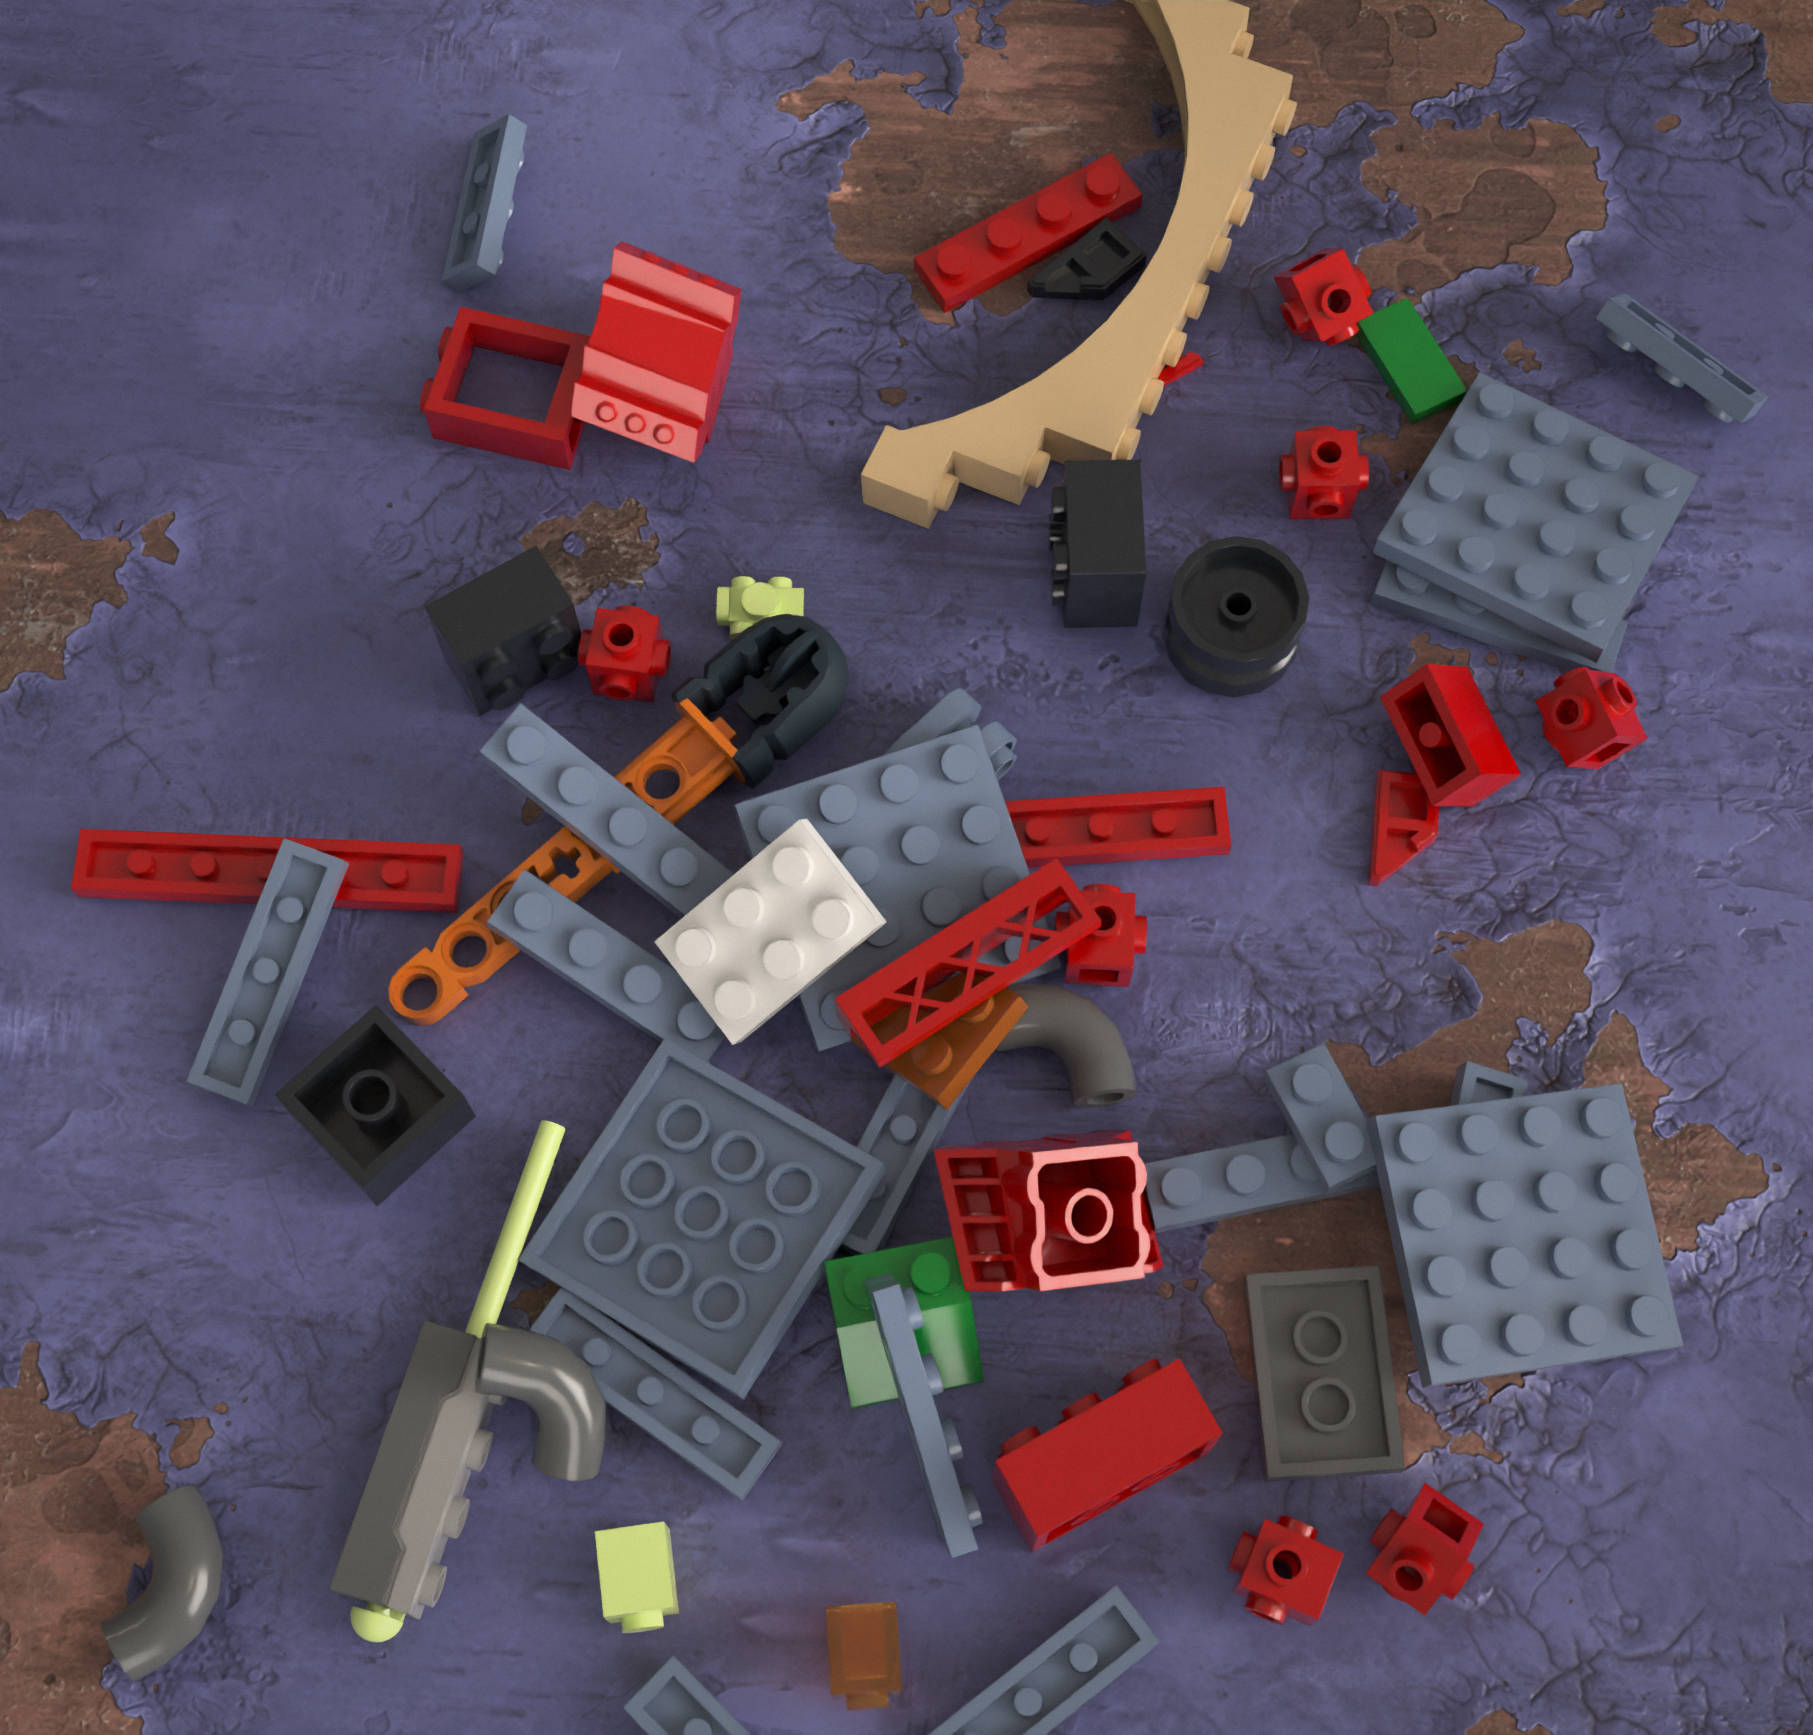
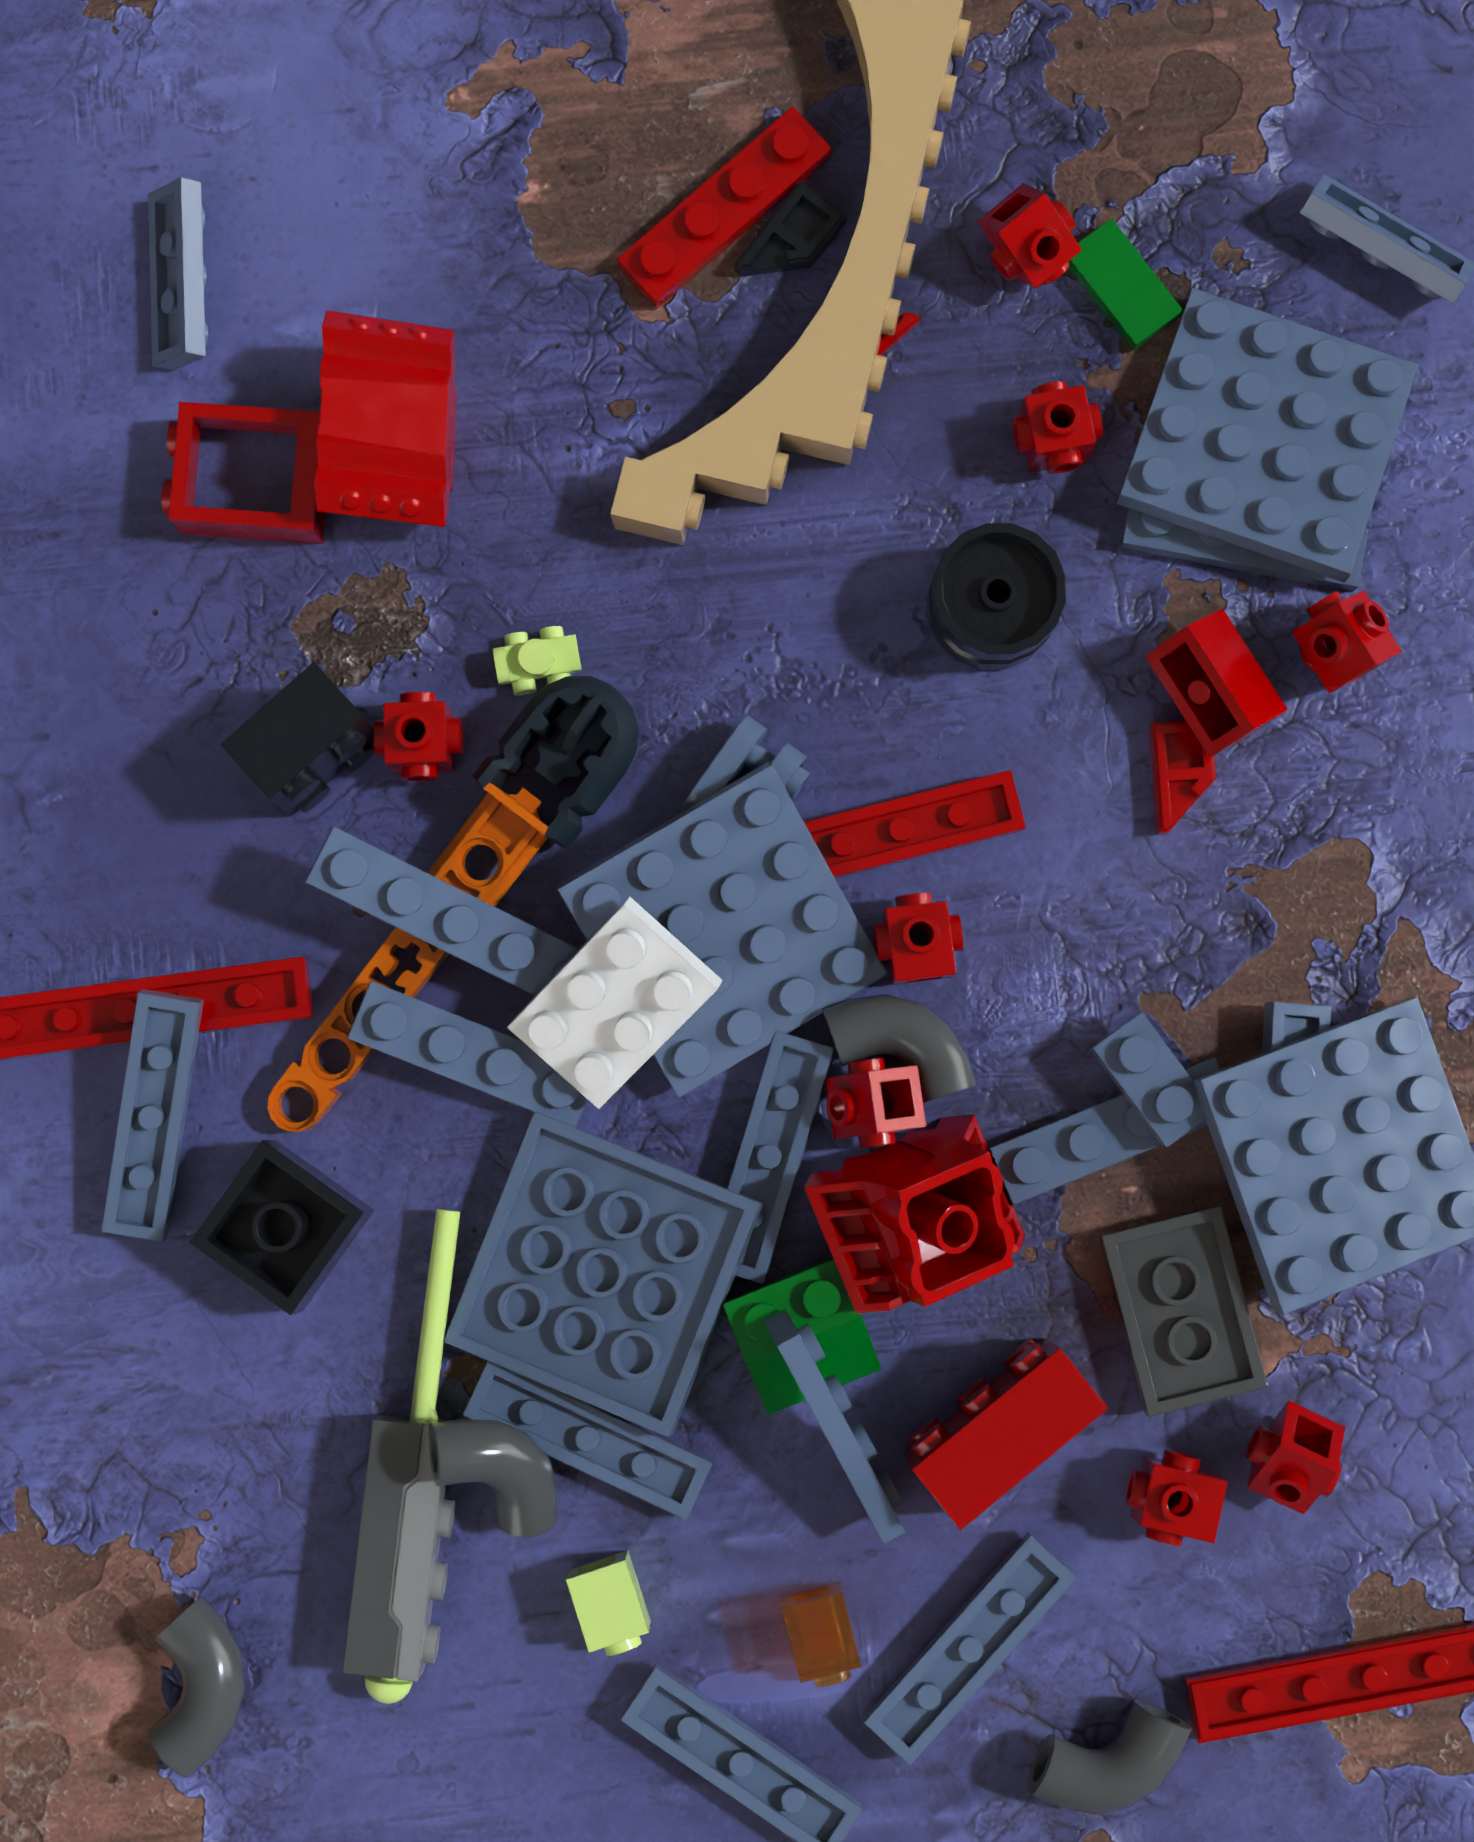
camera: 10 degrees left, 15 degrees up
red fence [834,858,1102,1068] -> none
dark orange wing [850,972,1029,1110] -> none
black brick [1048,459,1146,628] -> none
none -> red brick [825,1058,926,1148]

